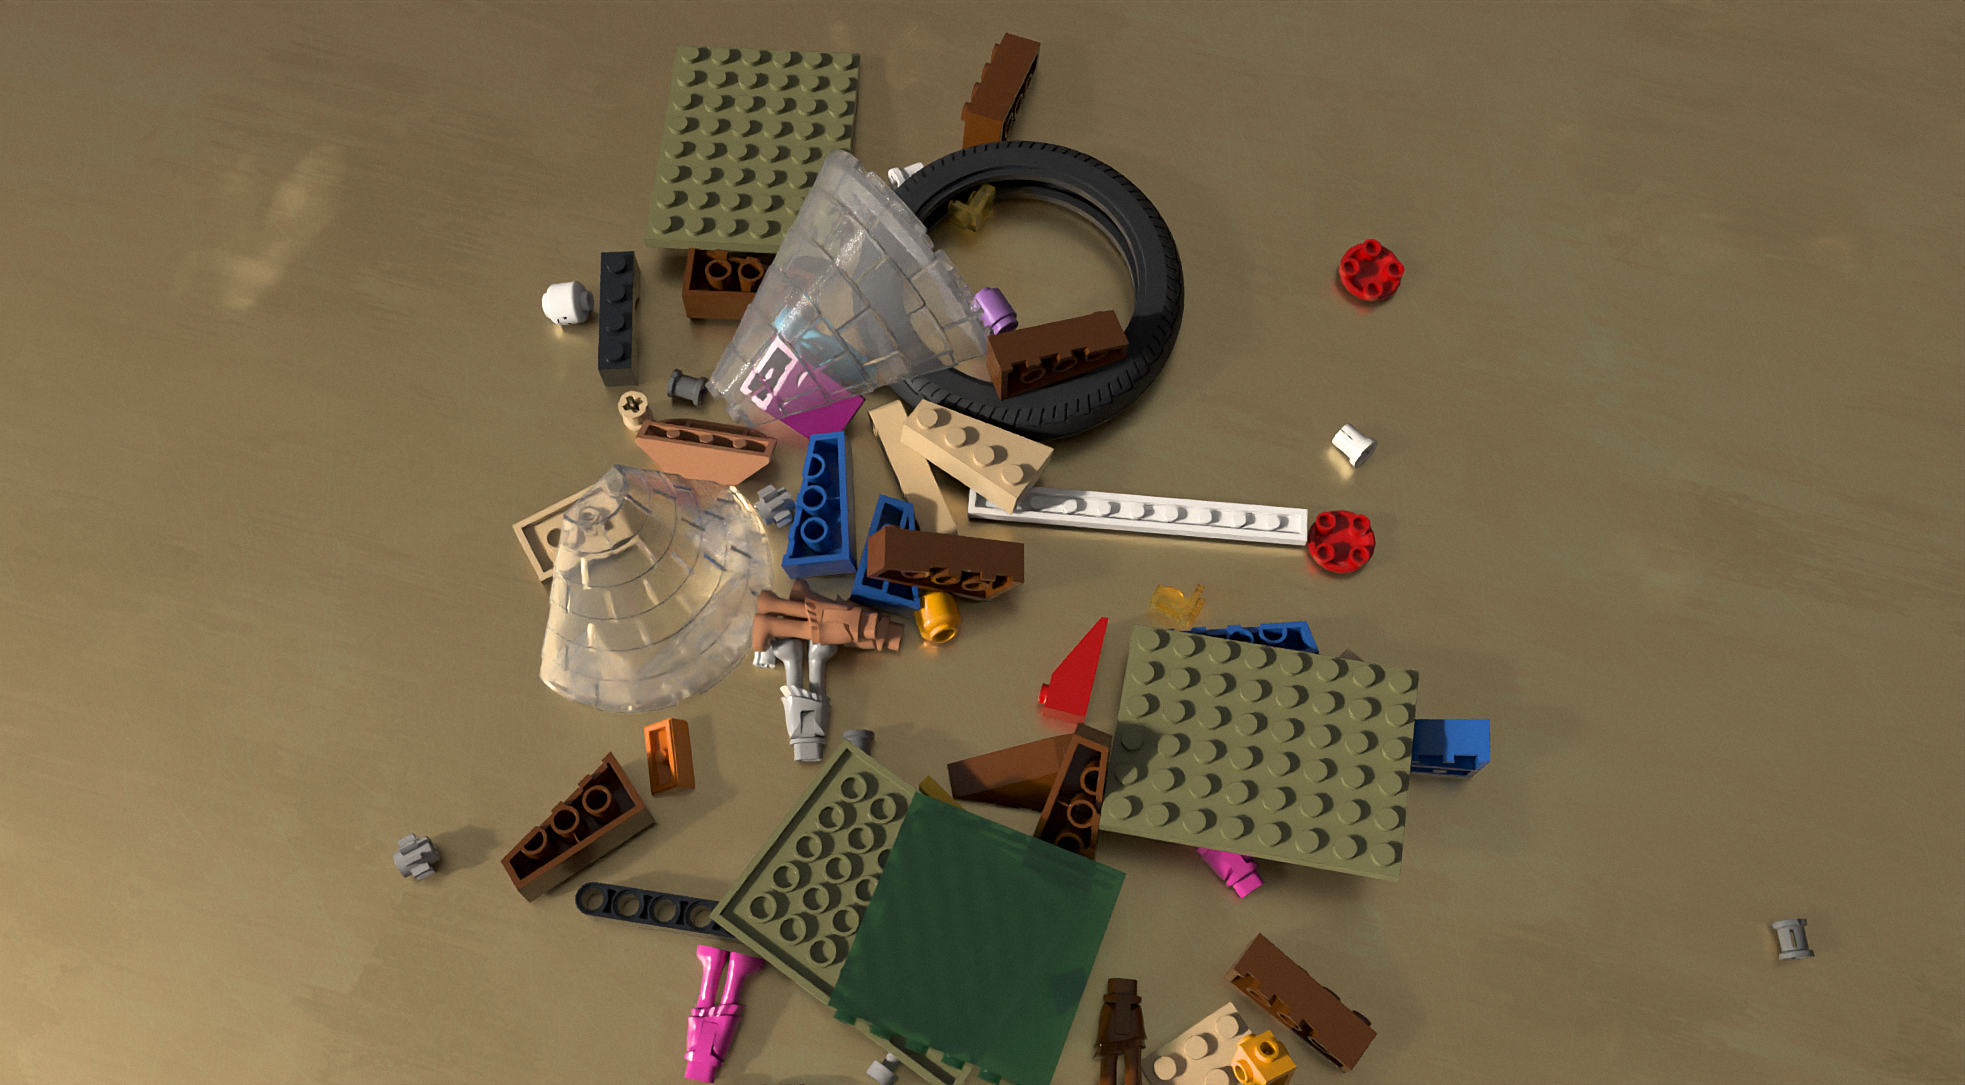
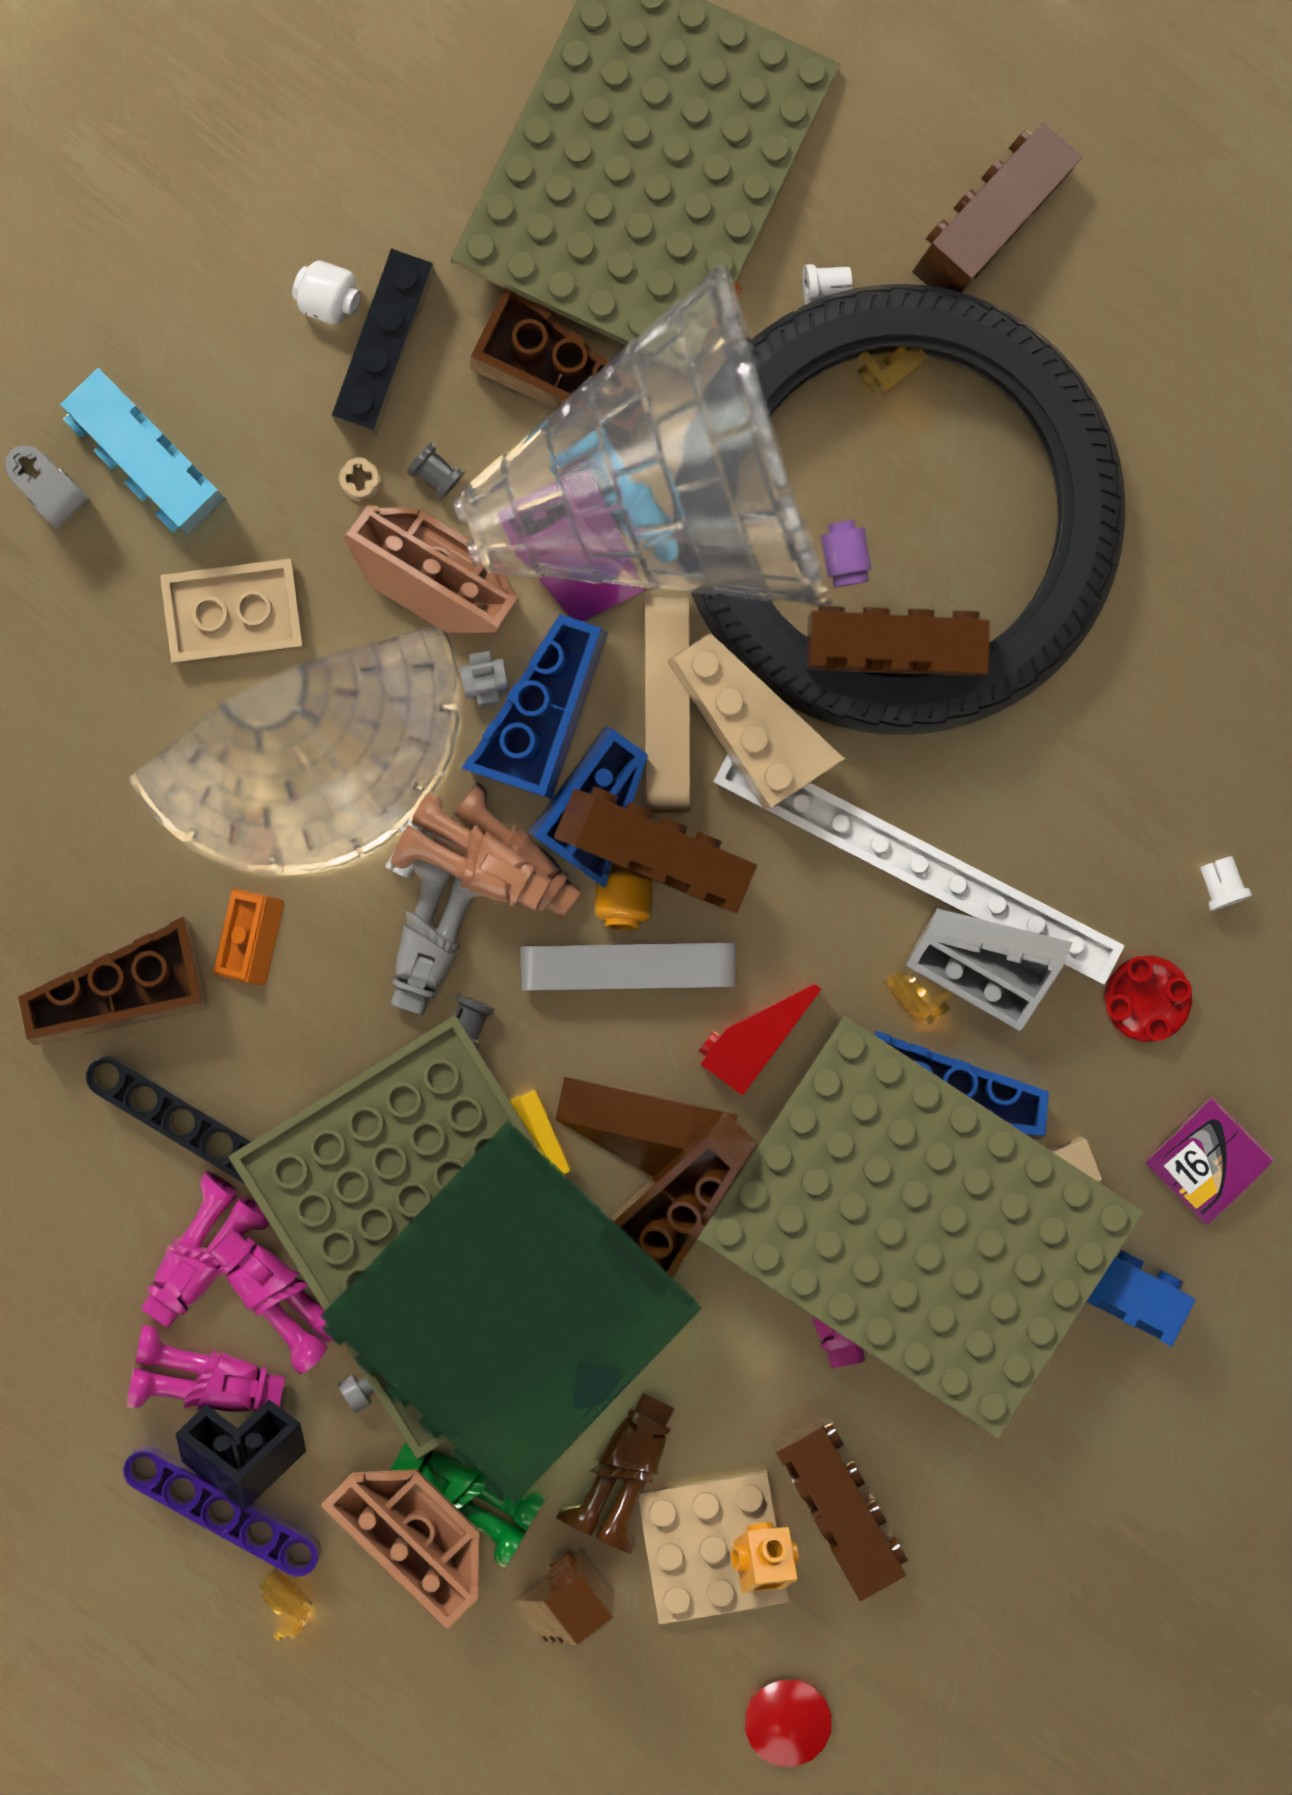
camera: 20 degrees right, 20 degrees up
none -> light grey piece [5,445,90,529]
none -> medium azure wedge [60,368,226,535]
none -> dark pink piece [209,1228,340,1375]
none -> light grey beam [520,942,737,991]
none -> light grey wedge [906,908,1073,1032]
none -> slope [1145,1097,1274,1225]

